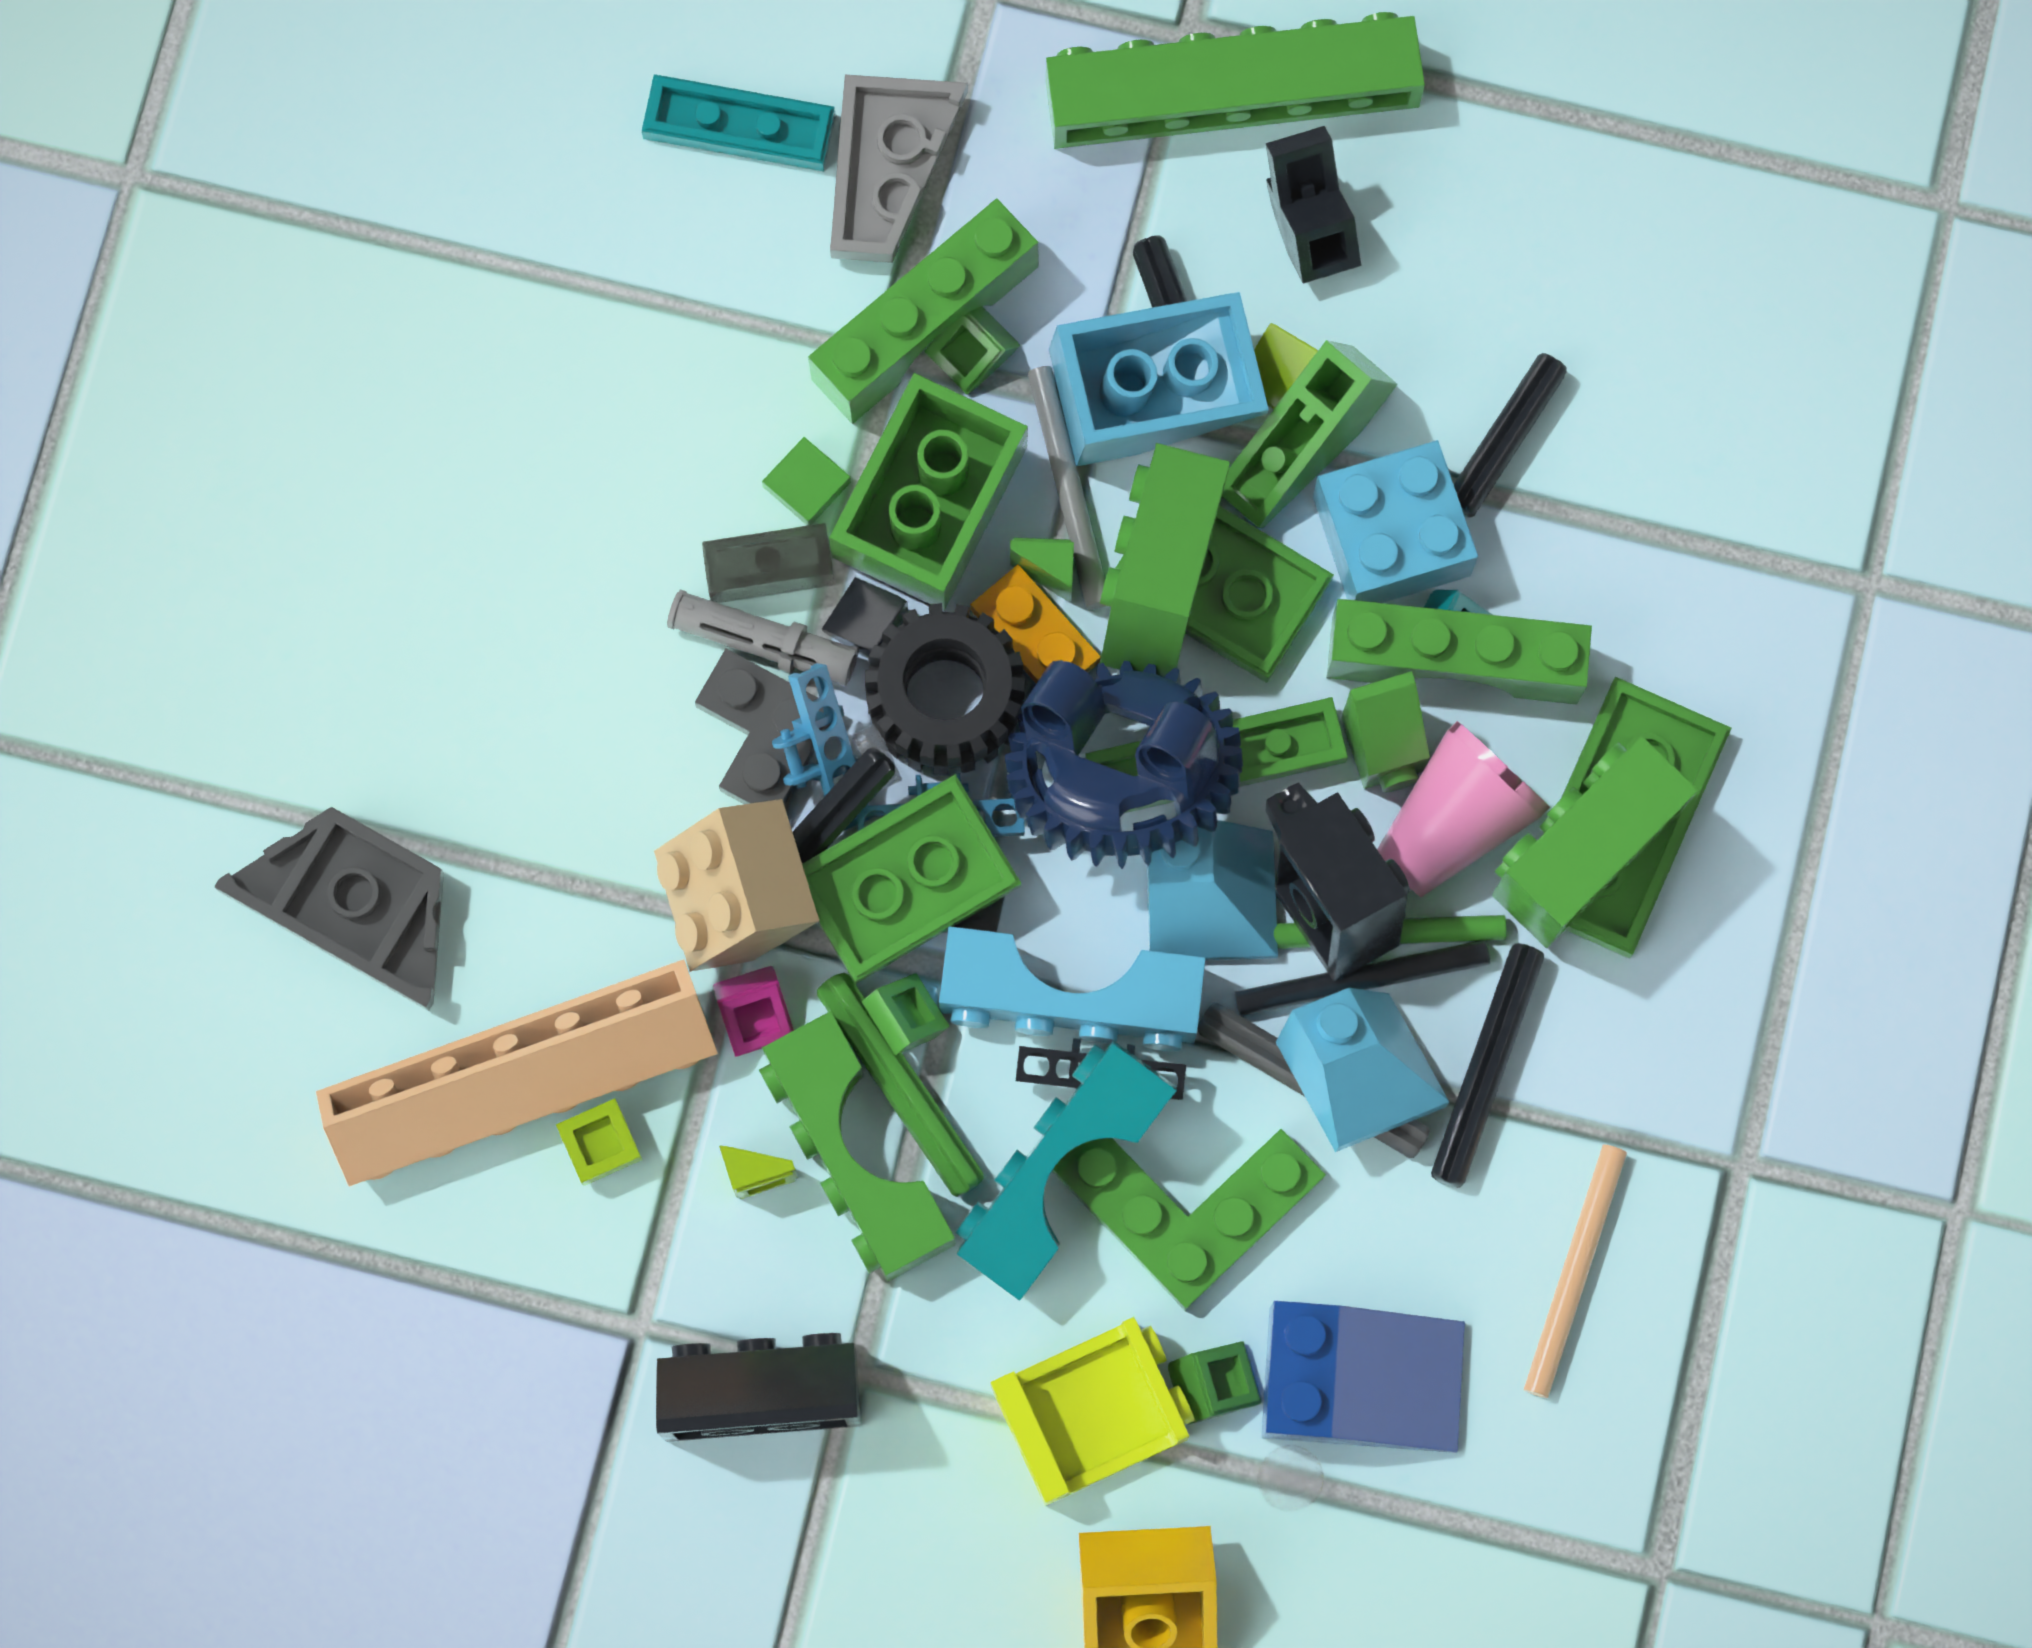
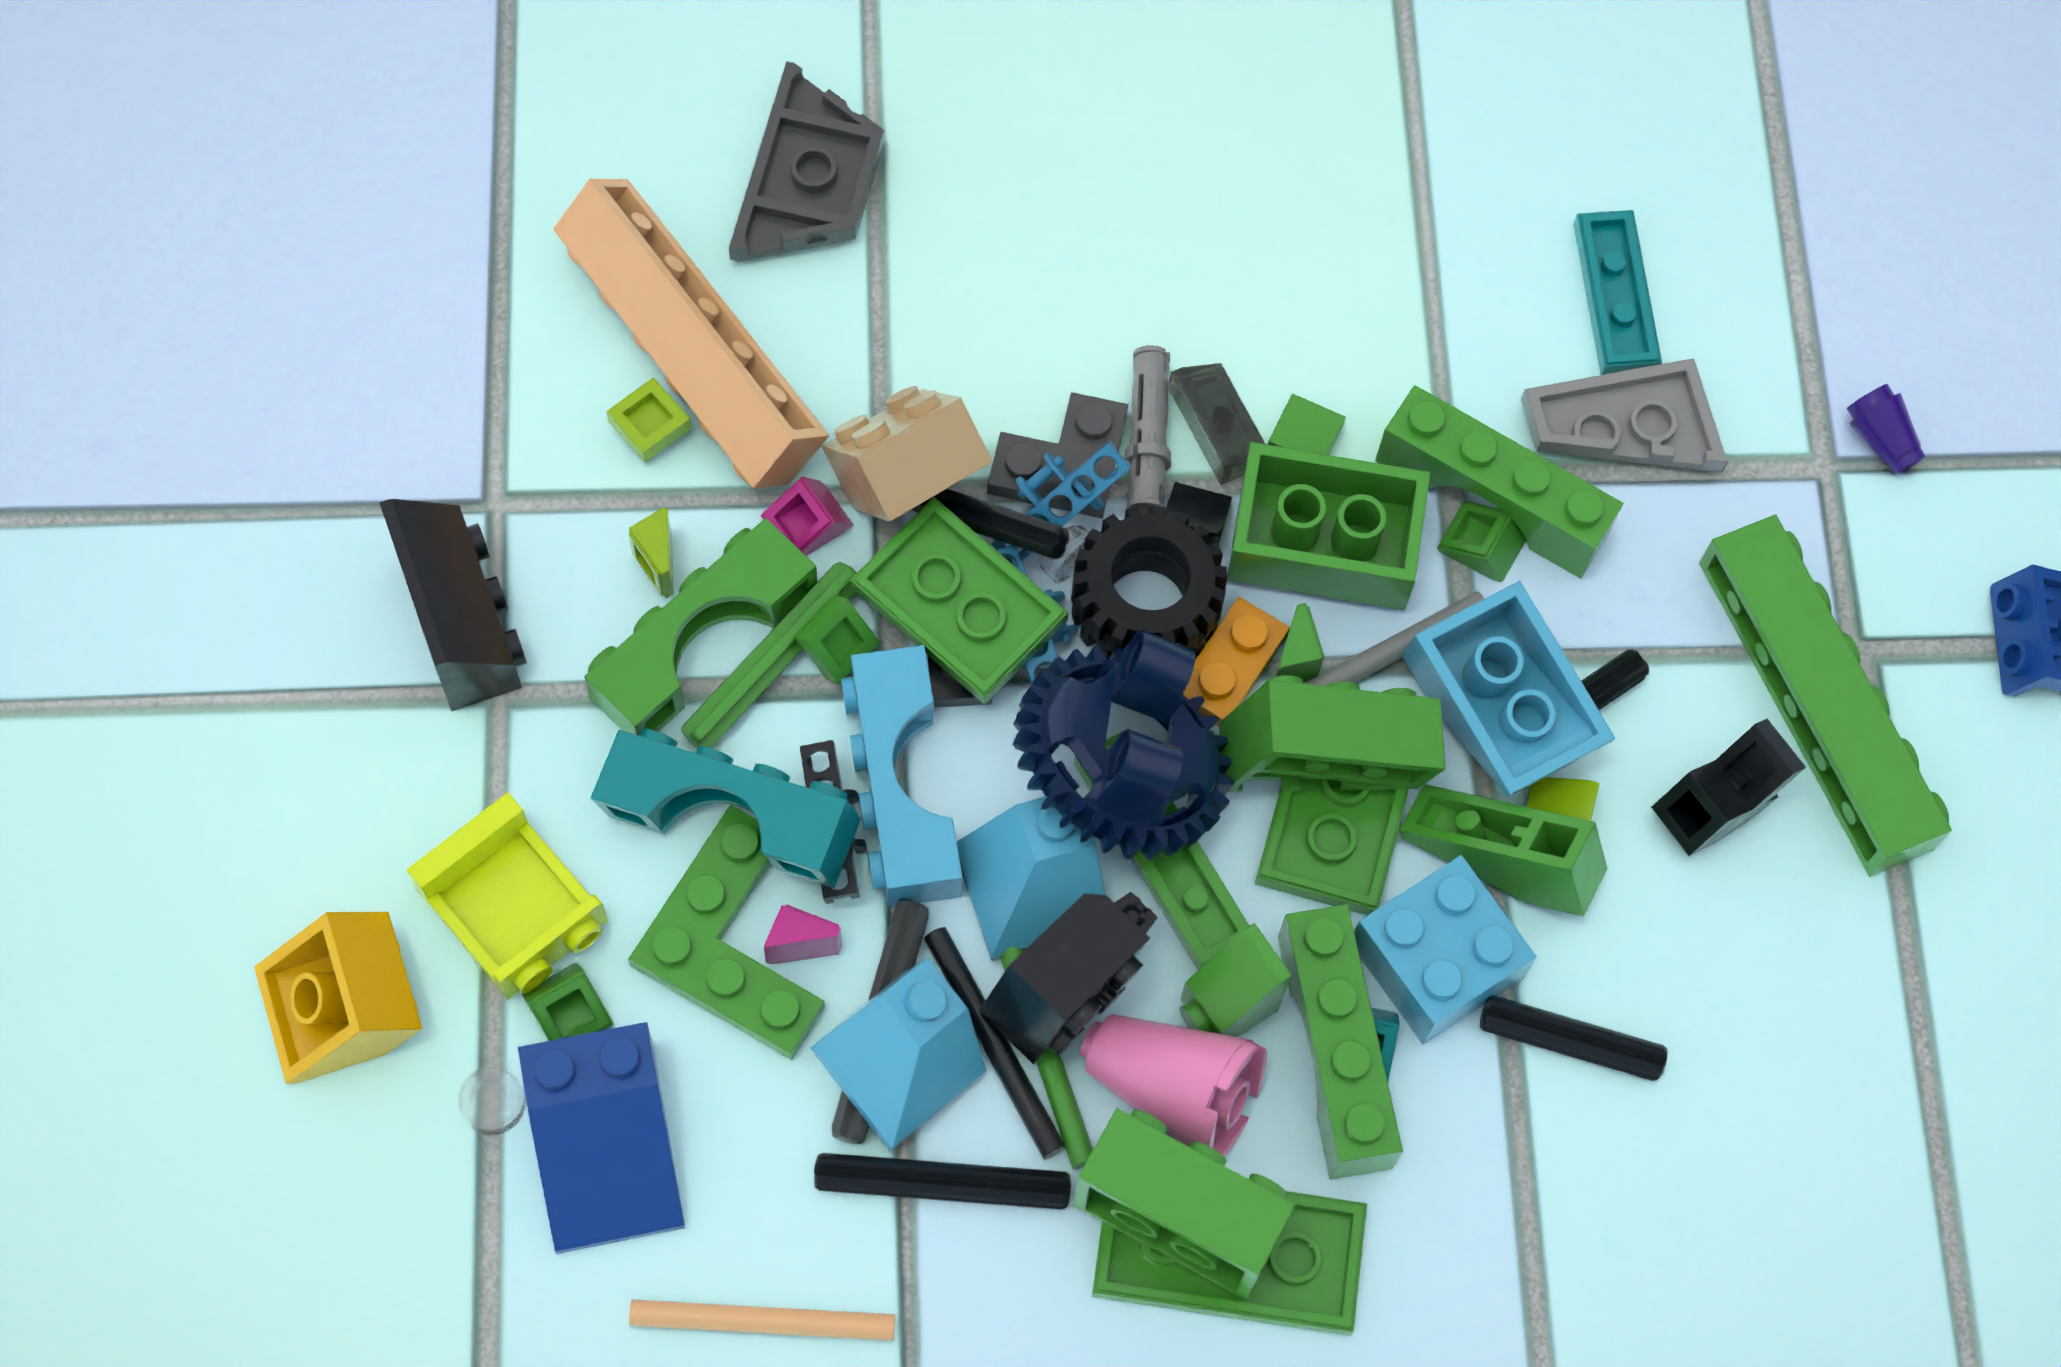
camera: 70 degrees right, 10 degrees down
none -> dark pink slope [764,904,842,964]

